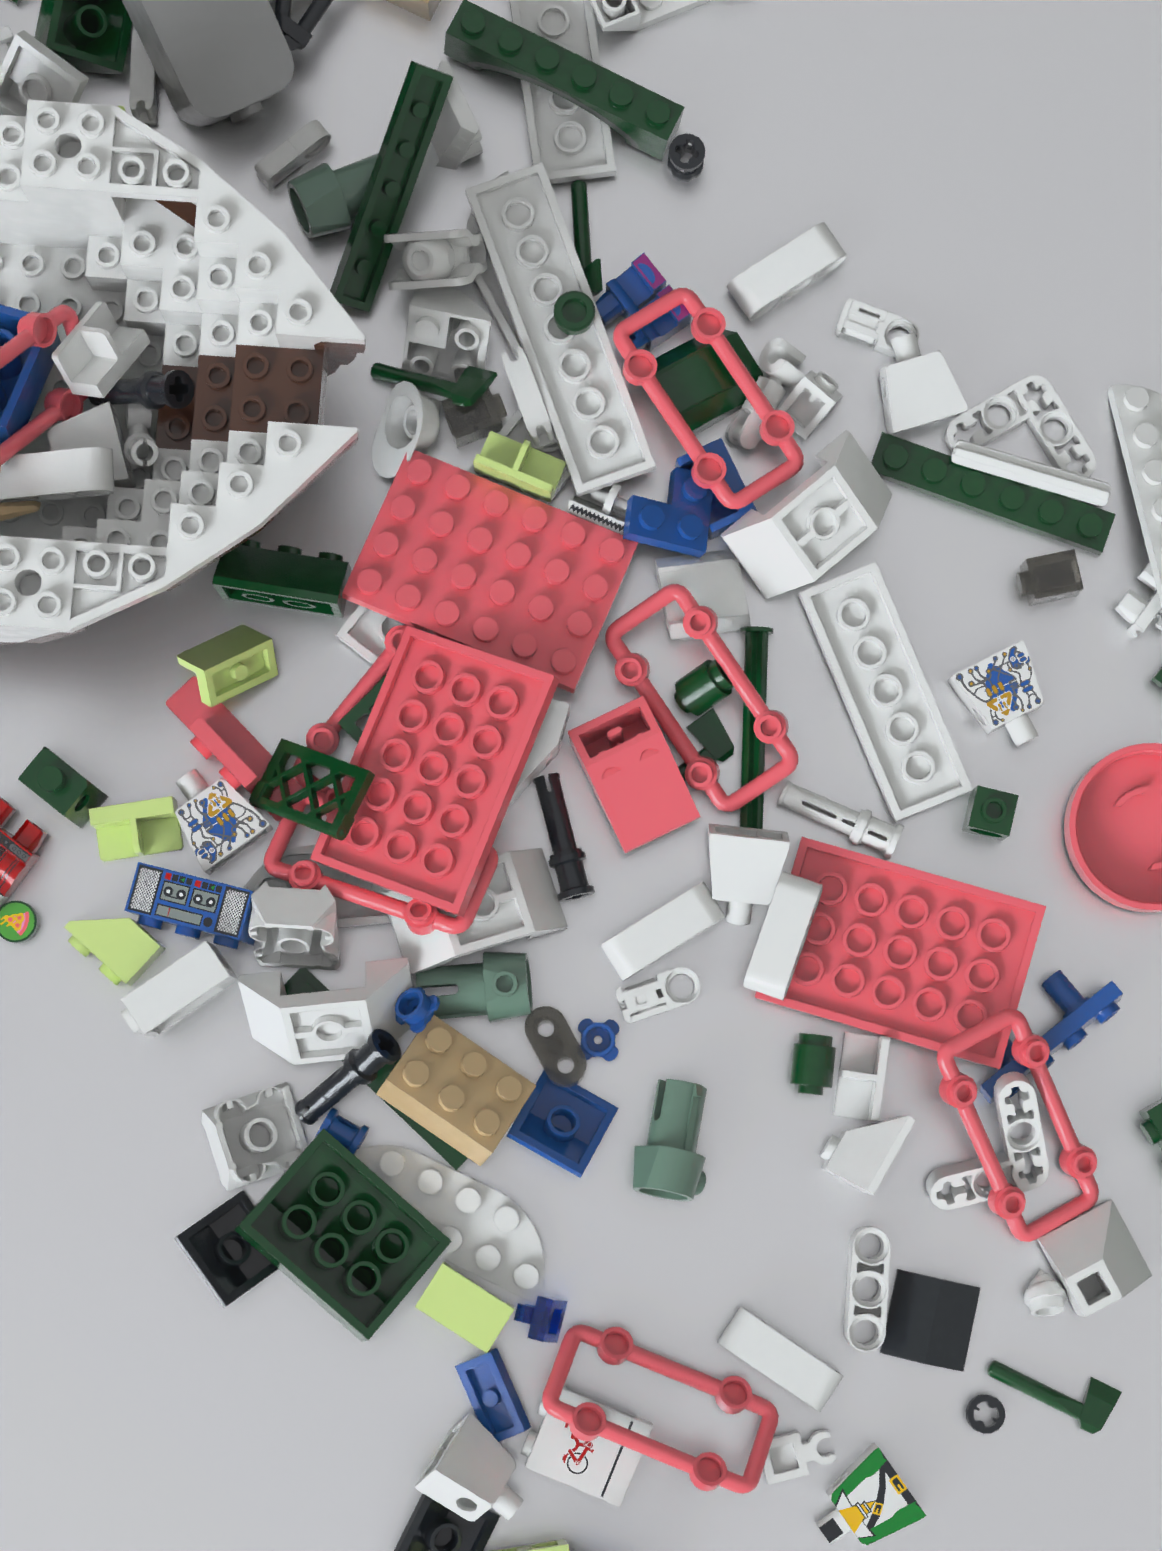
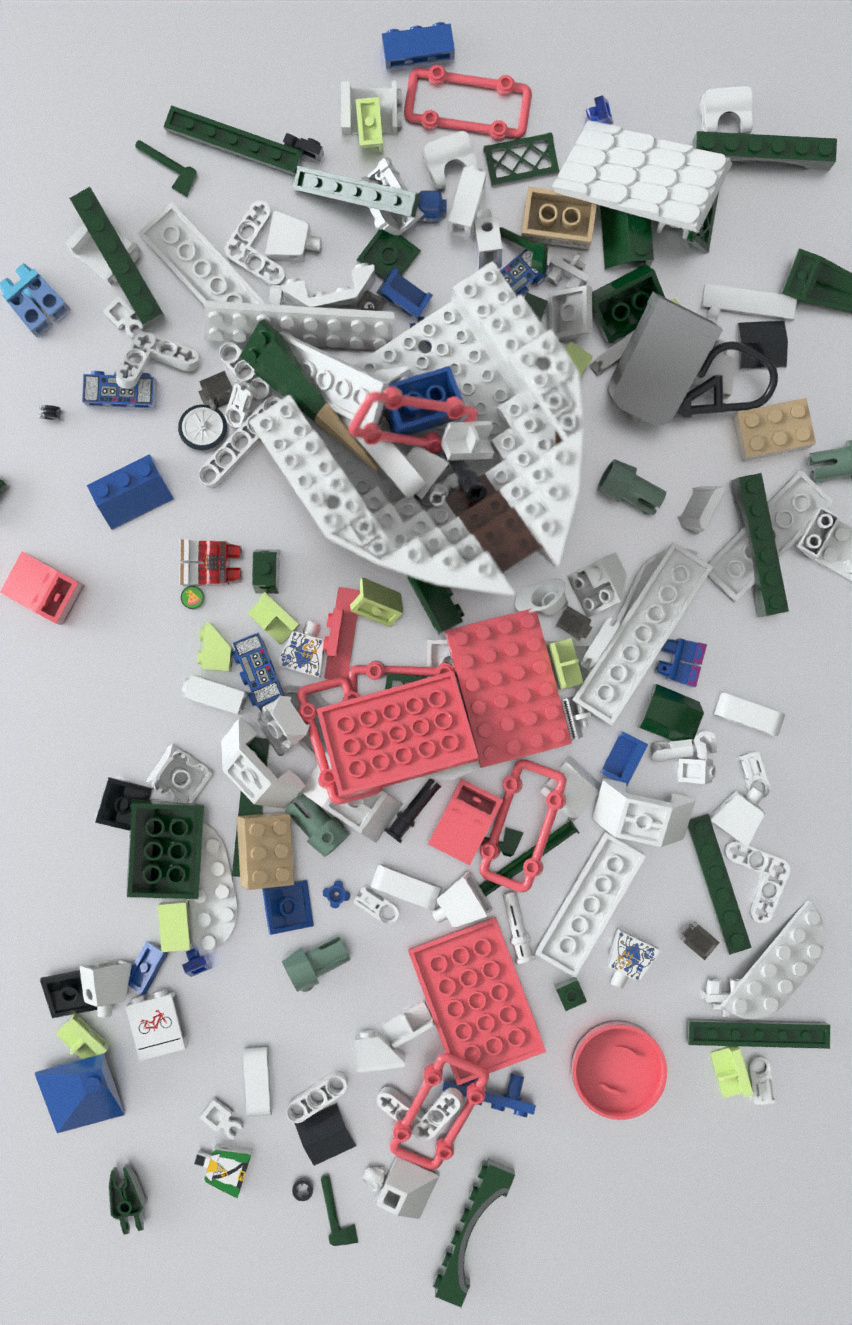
camera: 60 degrees right, 5 degrees up
dark green window [249,738,375,840] -> none
white piece [254,120,331,191] -> none
black pin [295,1029,401,1125] -> none
blue bush [315,1107,370,1155] -> none
dark green plate [330,61,453,312] -> none
dark green piece [371,363,497,407] -> none
white piece [384,229,488,290] -> none
blue plate [395,987,440,1033] -> none
clear smoke plate [525,1006,587,1087] -> none
coral bar [542,1324,779,1494] -> none
dark green tile [554,291,595,335] -> none
dark green piece [571,180,603,296] -> none
coral bar [613,287,804,509] -> none
blue plate [623,467,713,558] -> none
black bush [667,133,705,182] -> none
dark green brick [674,660,734,716] -> none
white beam [743,871,823,1000] -> none
dark green brick [790,1033,836,1095] -> none
white axle [951,440,1111,507] -> none

